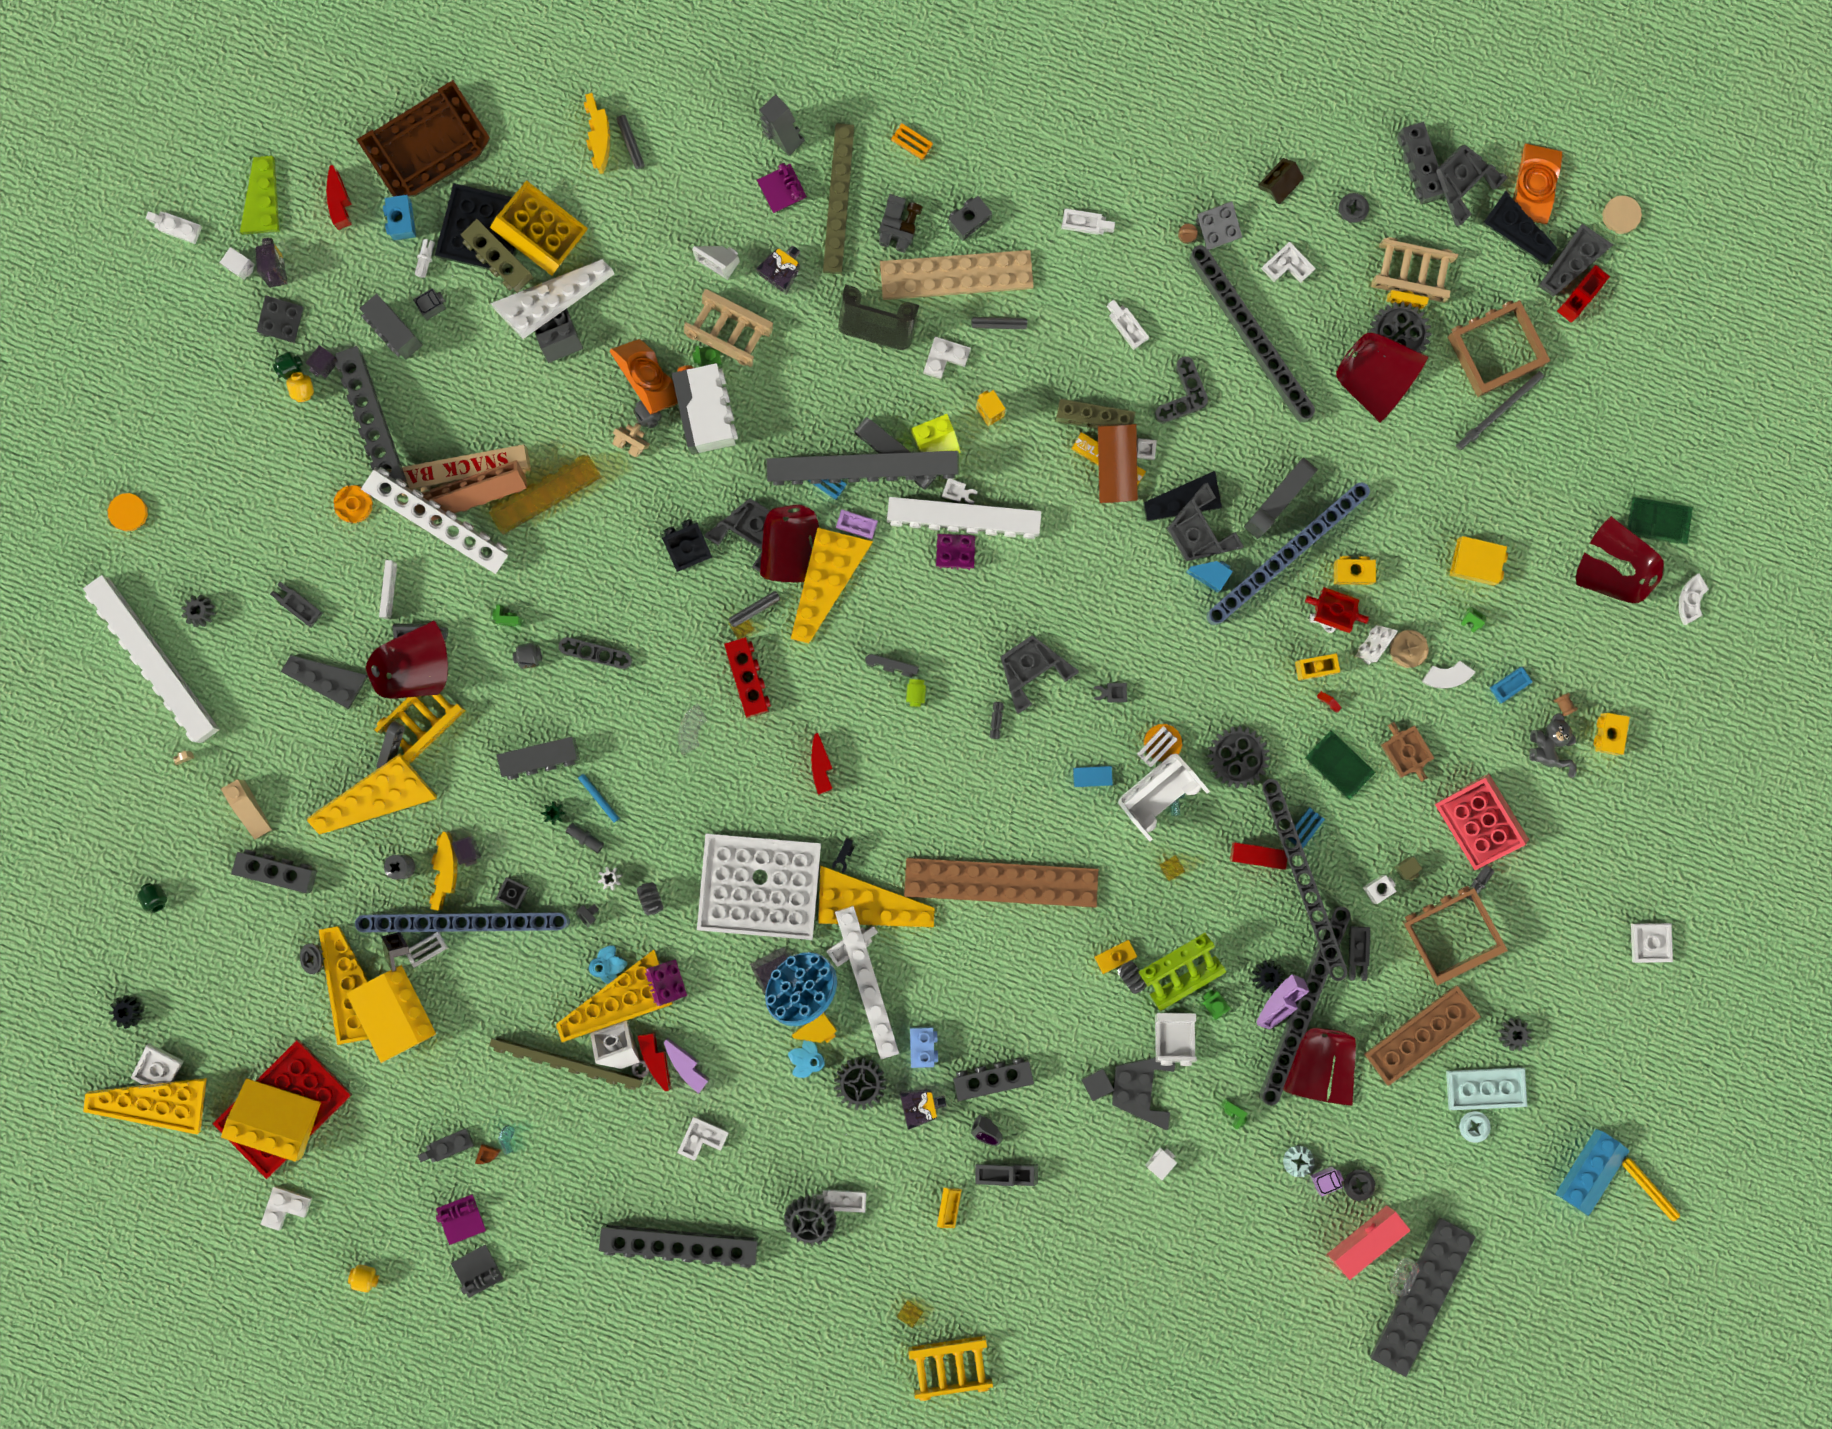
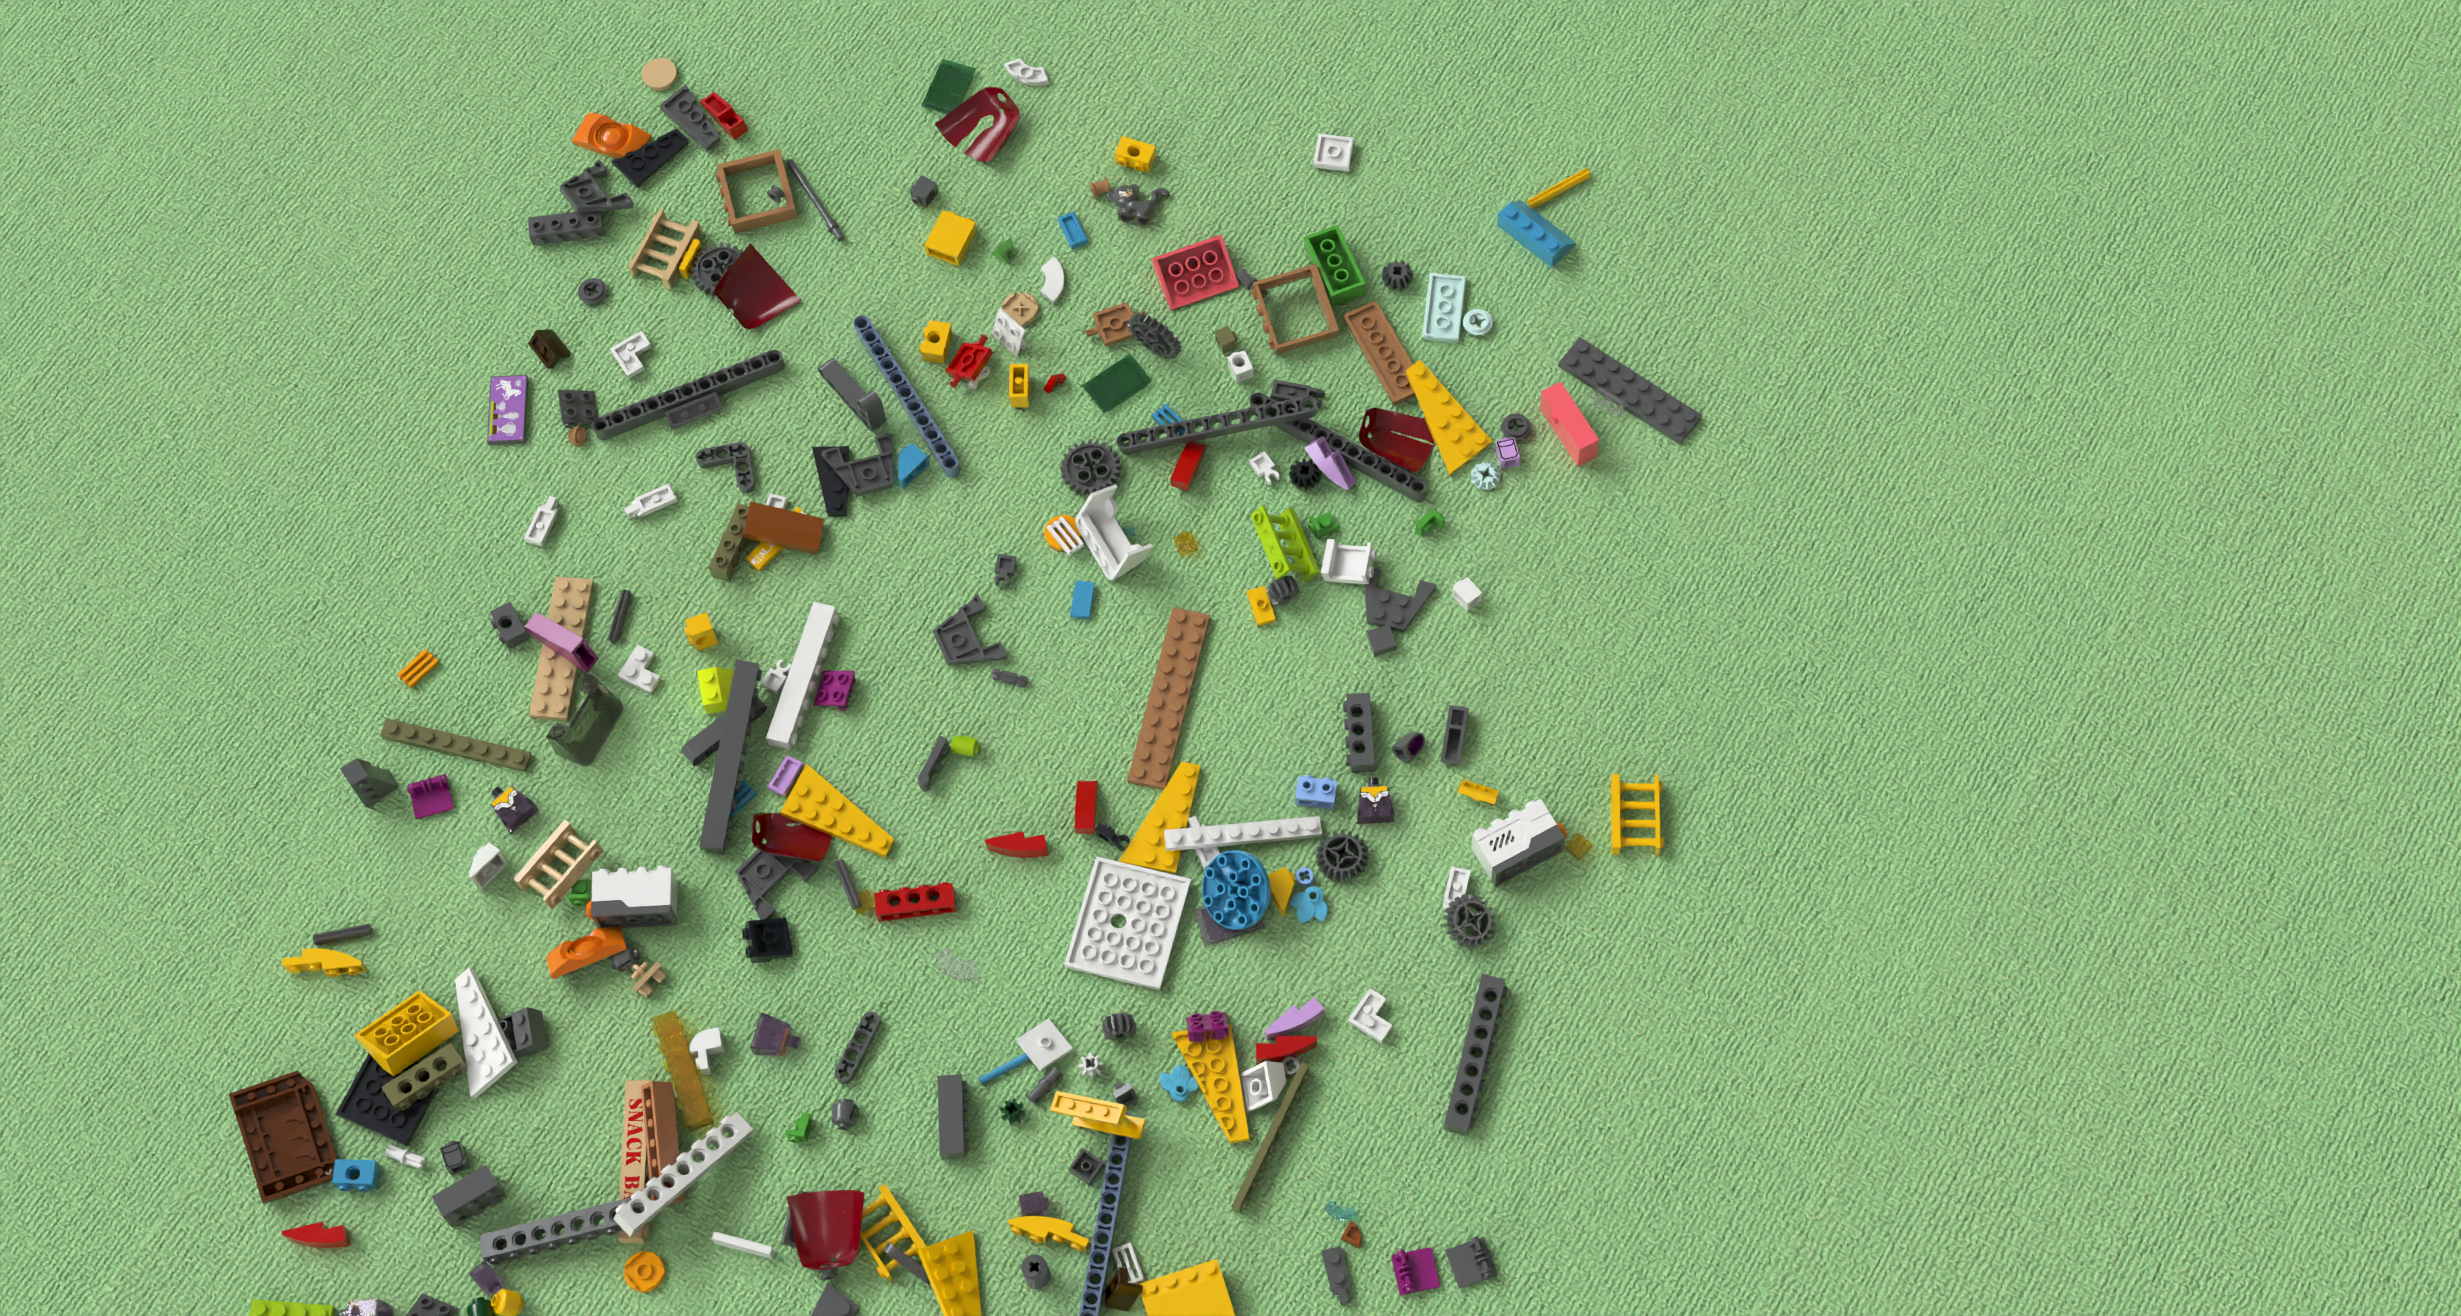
camera: 70 degrees left, 20 degrees down
dark grey hips [879,194,923,253] -> none
none -> tile [487,375,529,445]
none -> slope [524,612,599,673]
none -> dark grey plate [664,391,723,429]
none -> white brick [690,1027,725,1075]
none -> clear purple torso [750,1013,801,1056]
none -> dark grey bush [767,185,785,203]
none -> dark grey brick [910,175,939,208]
none -> white plate [1016,1018,1073,1072]
none -> yellow fence [1050,1091,1147,1140]
none -> red slope [1074,781,1097,834]
none -> dark grey gear [1127,313,1182,359]
none -> white plate [1249,451,1279,486]
none -> light blue bush [1296,867,1314,887]
none -> bright green brick [1304,225,1366,307]
none -> yellow wing [1405,360,1492,476]
none -> piece [1471,799,1567,887]

